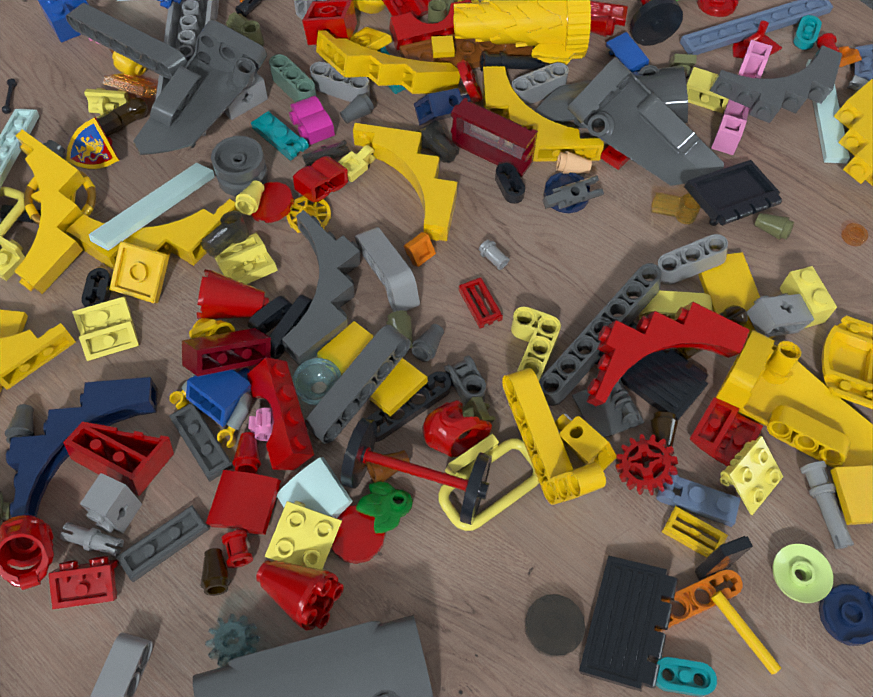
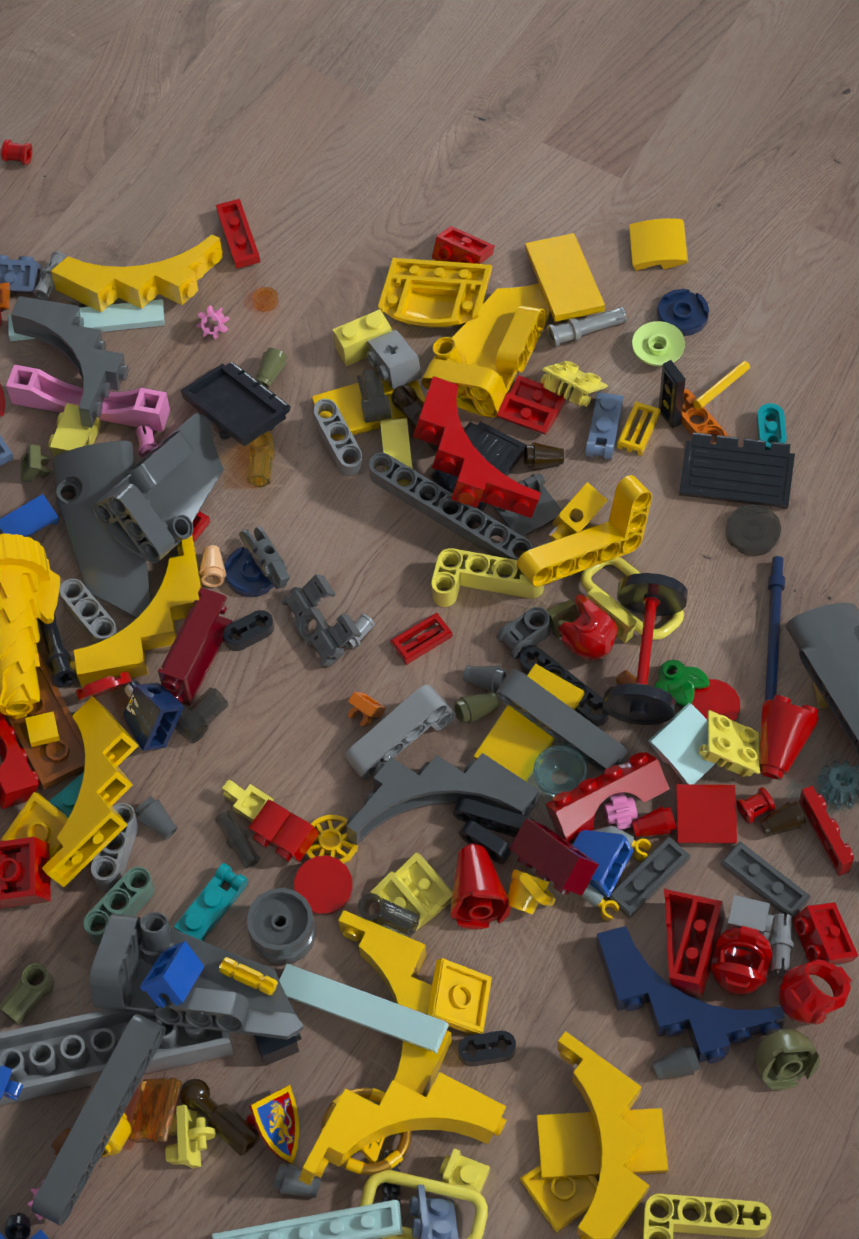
camera: 95 degrees left, 0 degrees up
light yellow slope [72,297,139,361] -> none
light yellow cone [235,180,265,215] -> none
dark pink brick [289,96,335,145] -> none
yellow arch [353,123,458,241] -> none
red gear [615,434,678,496] -> none
none -> bright pink pin [135,425,158,458]
none -> blue hinge [140,941,205,1008]
none -> bright pink gear [196,305,230,339]
none -> yellow axle [219,957,278,996]
none -> black brick [253,1032,302,1066]
none -> dark grey piece [281,574,362,667]
none -> clear smoke piece [357,370,392,423]
none -> red helmet [710,926,773,995]
none -> dark blue bar [765,556,785,701]
none -> red plate [799,785,854,876]

